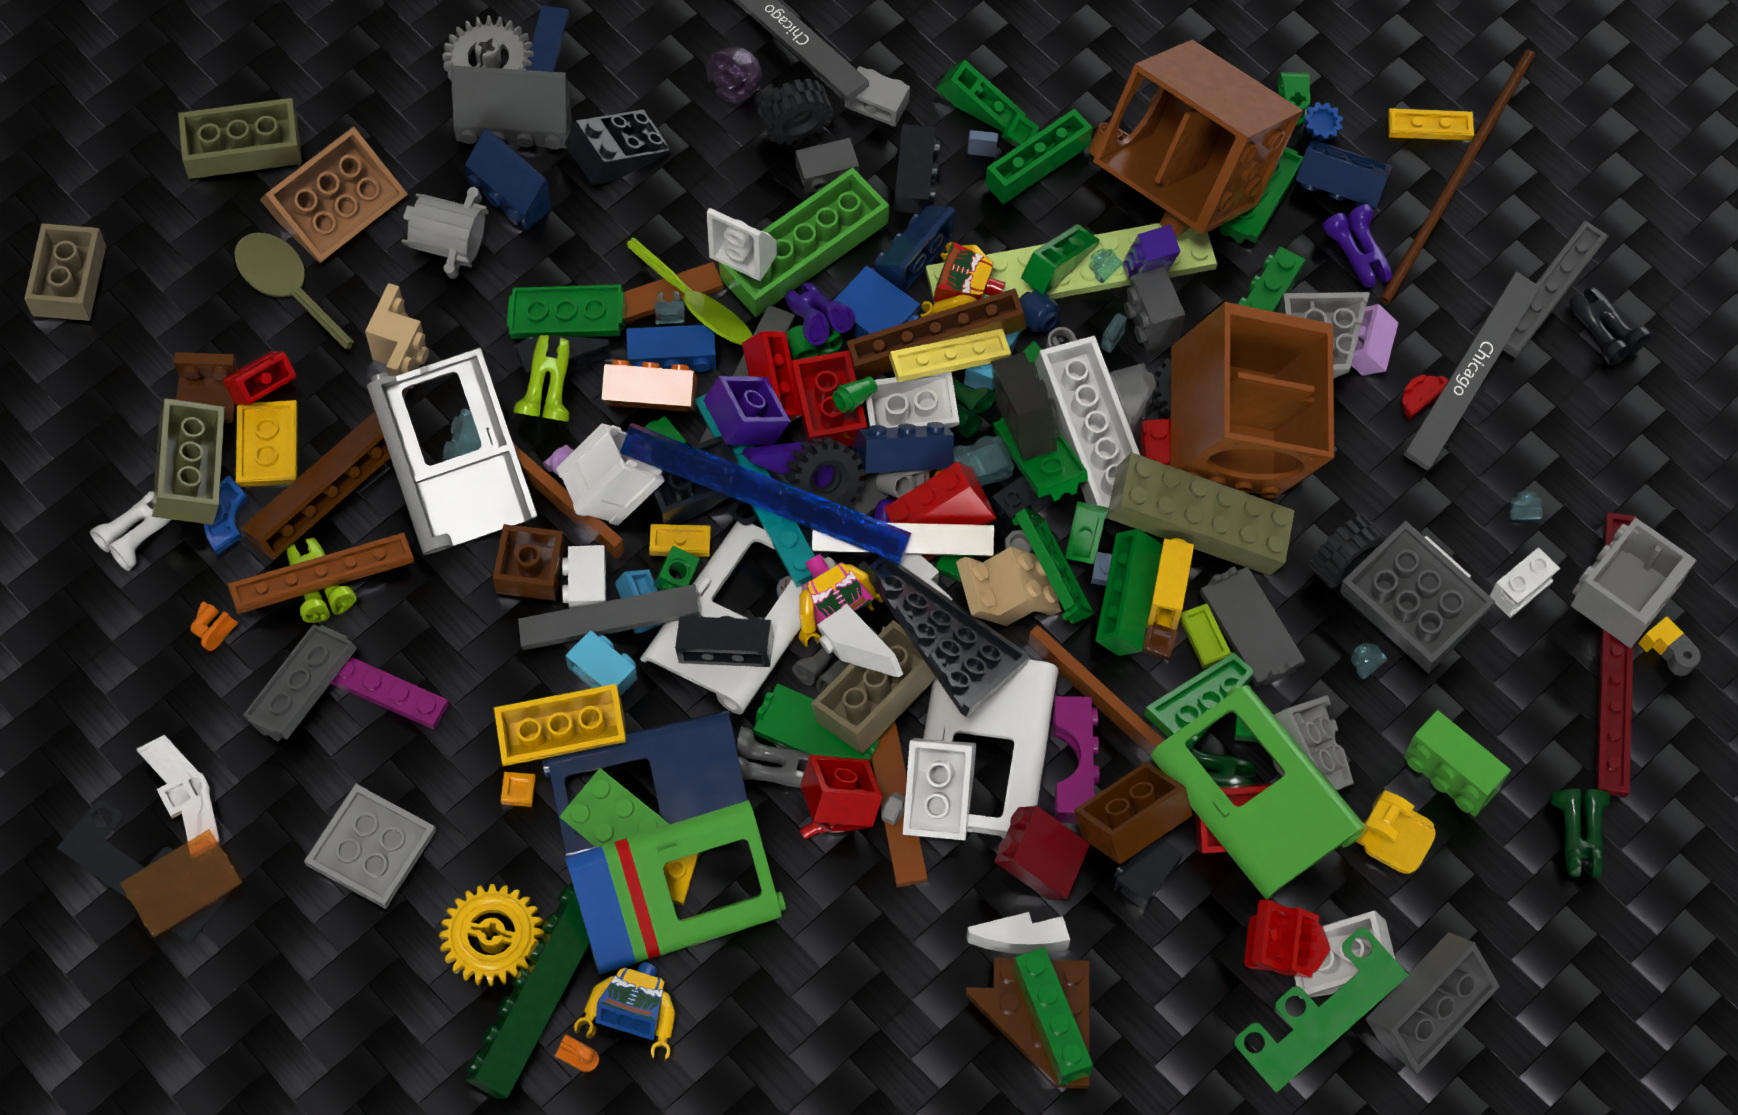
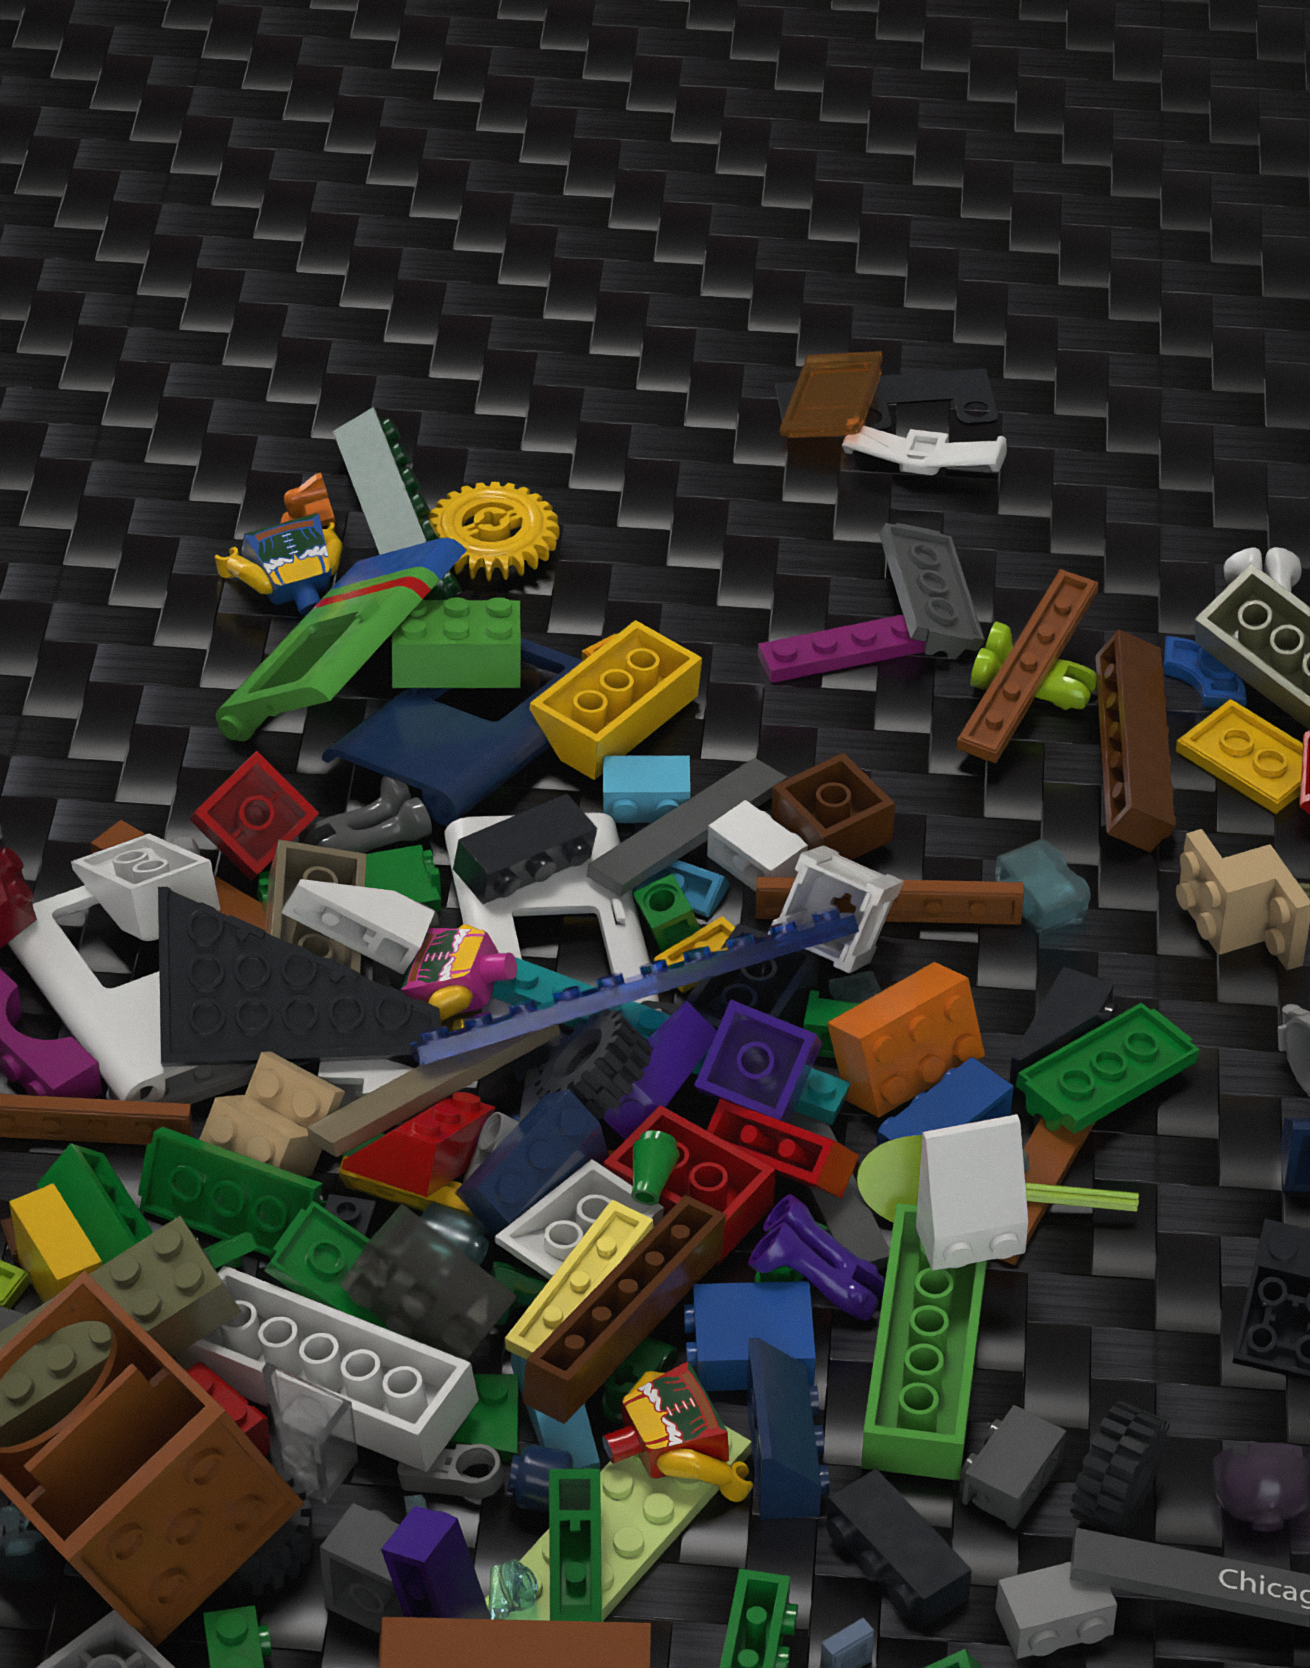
camera: 140 degrees right, 20 degrees down
orange piece [190,601,238,651] -> none
light grey plate [304,784,436,909] -> none
piece [367,348,537,555] -> none
lime piece [513,335,569,422] -> none
lavender plate [543,445,574,475] -> none
yellow plate [663,852,700,907] -> none

